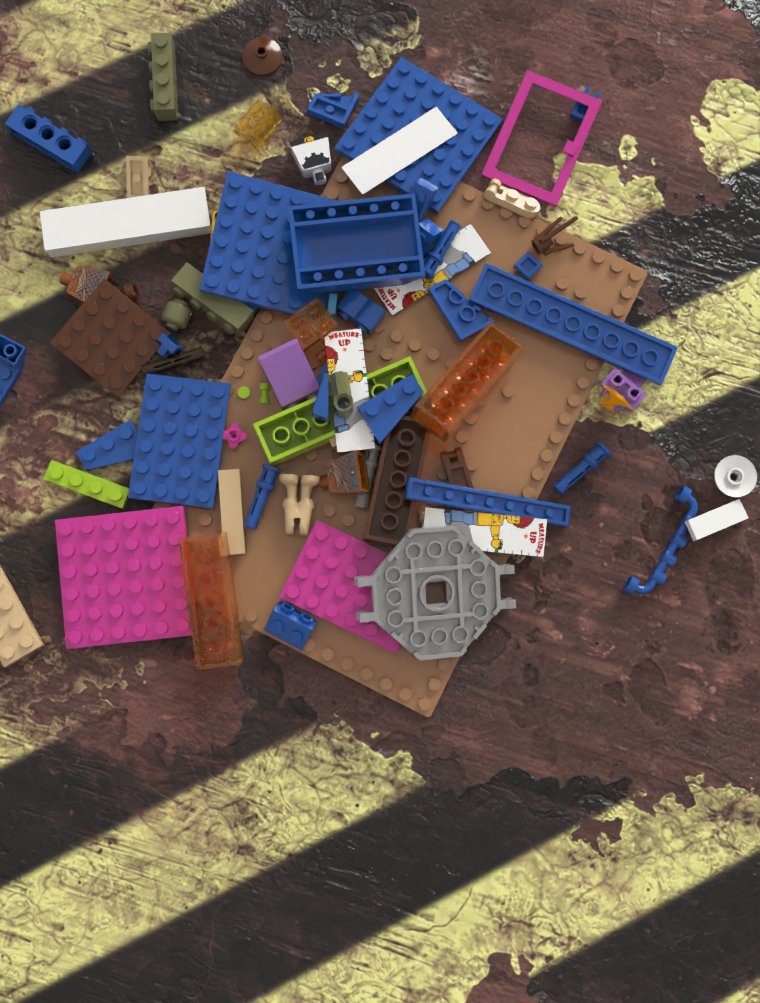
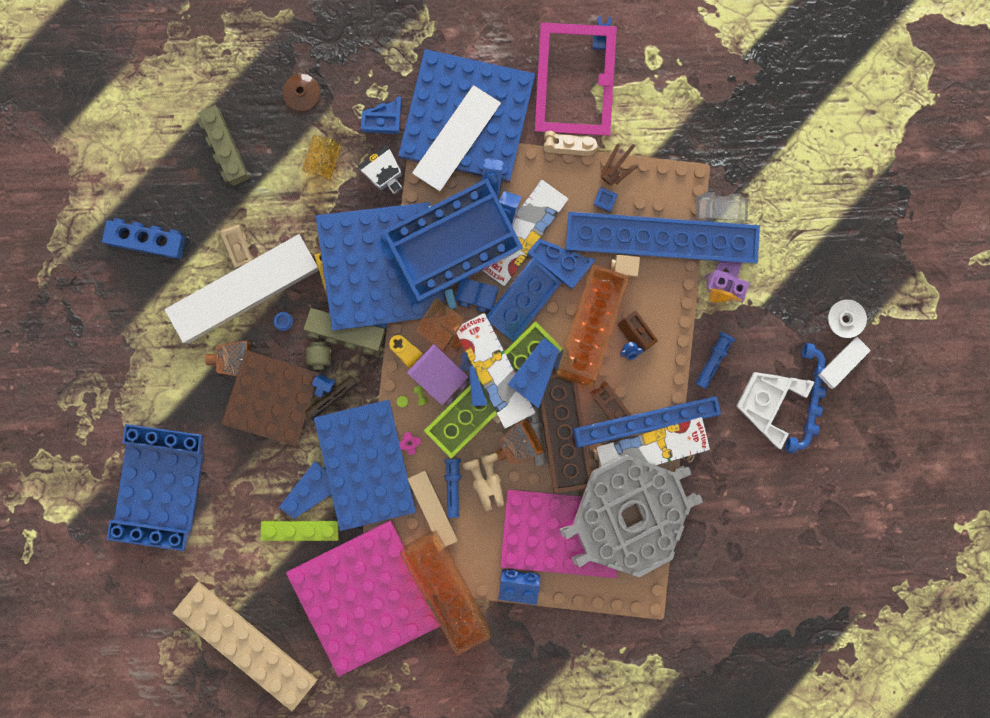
camera: 15 degrees left, 5 degrees up
reddish brown plate [120,283,140,303] -> none
olive piece [329,371,353,418] -> none
blue pin [423,220,461,280] -> none
none -> blue plate [274,312,293,331]
none -> yellow piece [389,335,424,369]
none -> blue plate [486,258,562,342]
none -> tan brick [610,255,640,279]
none -> reddish brown slope [617,311,658,353]
none -> blue plate [620,342,643,360]
none -> clear brick [696,192,748,222]
none -> white wing [736,372,814,449]

